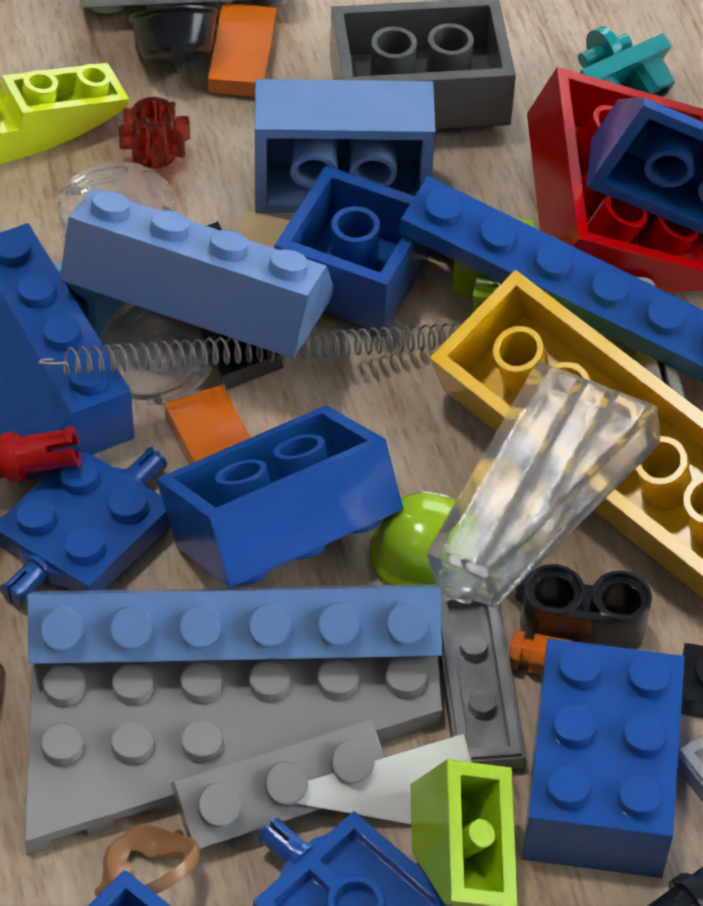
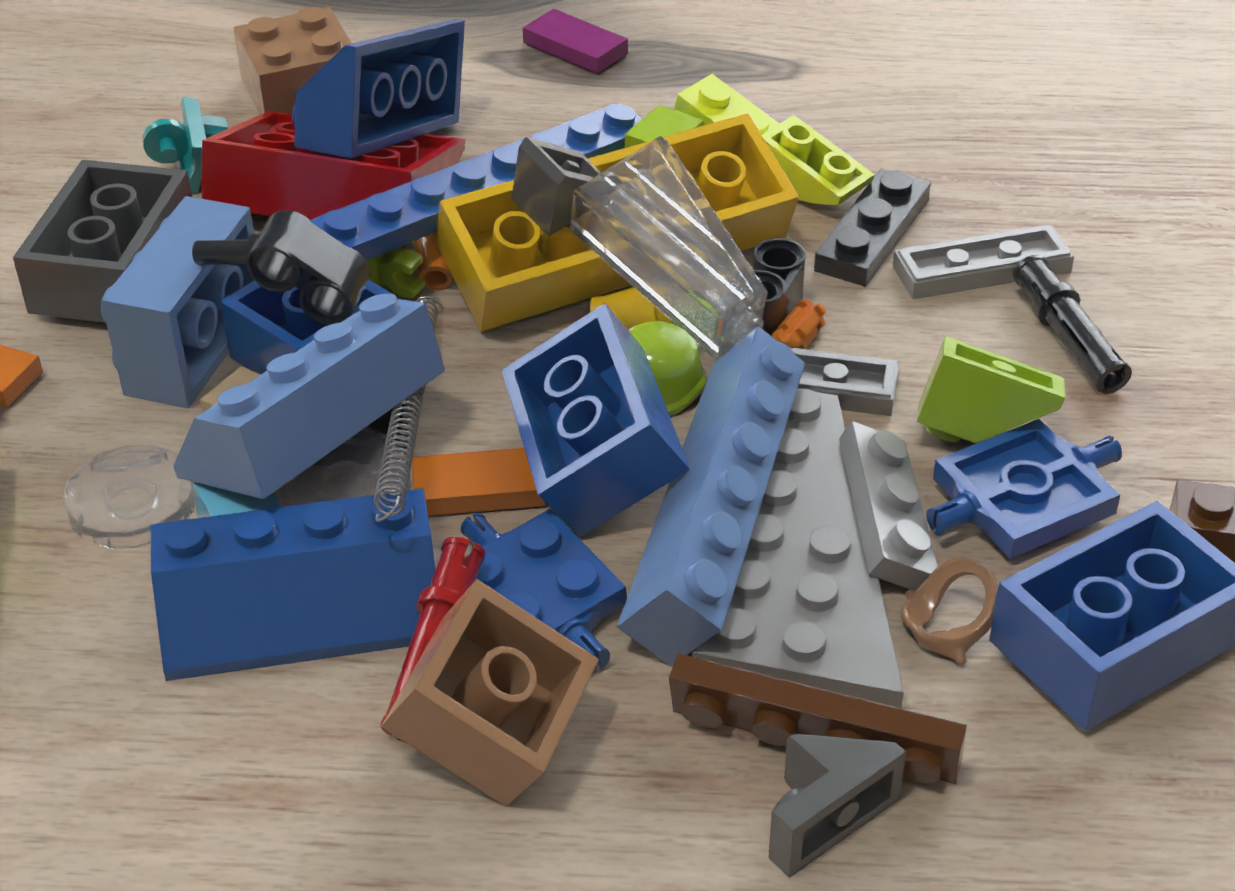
camera: 70 degrees left, 10 degrees down
clear red gear [118,97,190,169] -> none
white sticker [296,734,472,824] -> none
blue brick [522,639,685,878] -> none
none -> black beam [192,210,371,326]
none -> dark grey slope [512,137,618,237]

